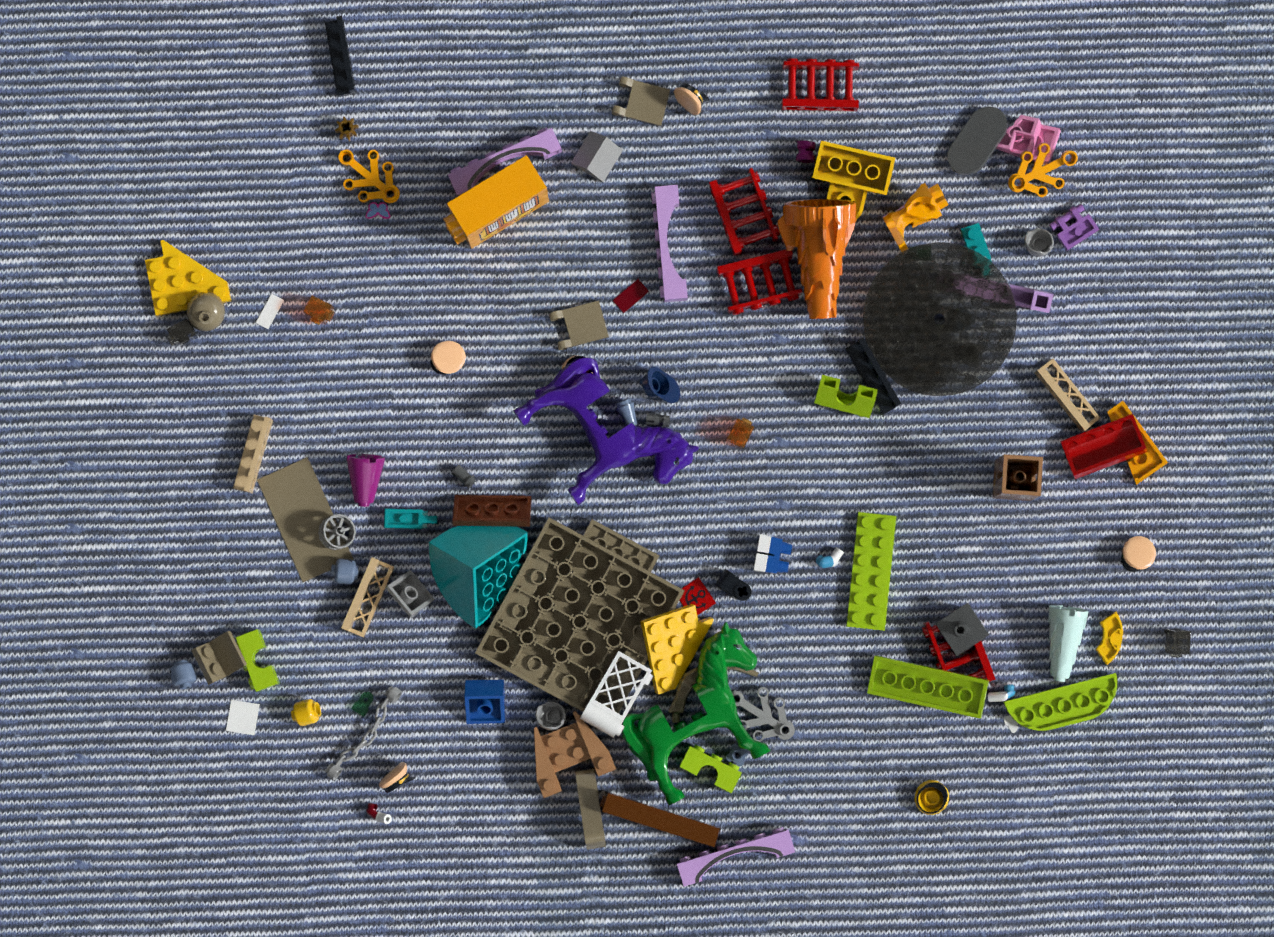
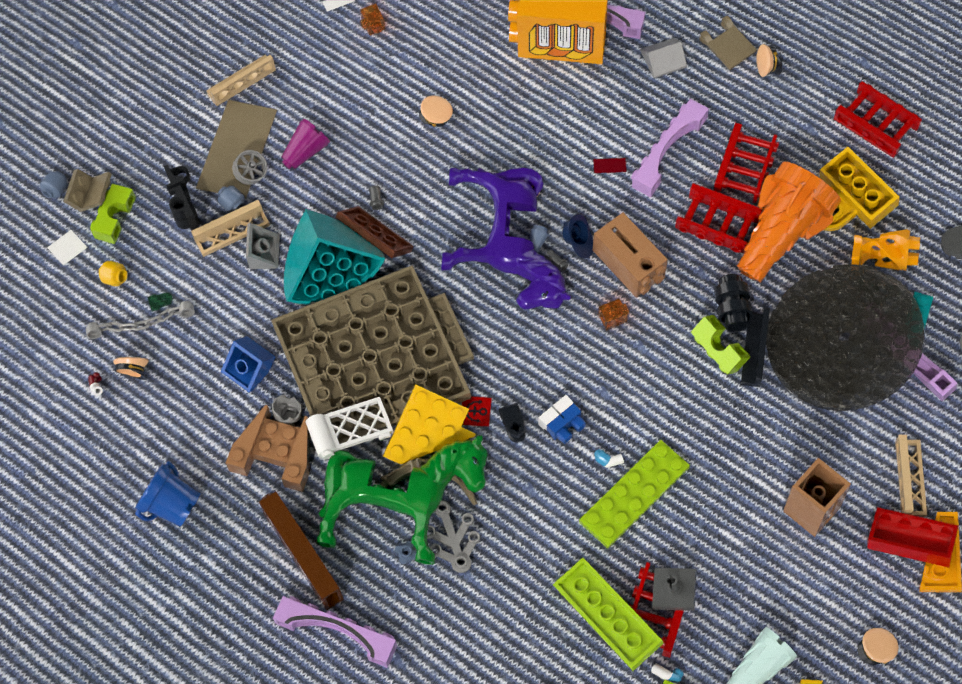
camera: 45 degrees right, 20 degrees down
teal hinge [384,509,438,529] -> none
dark tan flag [549,301,609,351] -> none
dark tan beam [575,769,606,850] -> none
lime arch [679,744,742,794] -> none
magenta wheel [796,140,816,163] -> none
none -> blue piece [135,461,201,527]
none -> black plate [164,165,201,231]
none -> medium nougat brick [592,212,668,297]
none -> black piece [714,274,753,332]

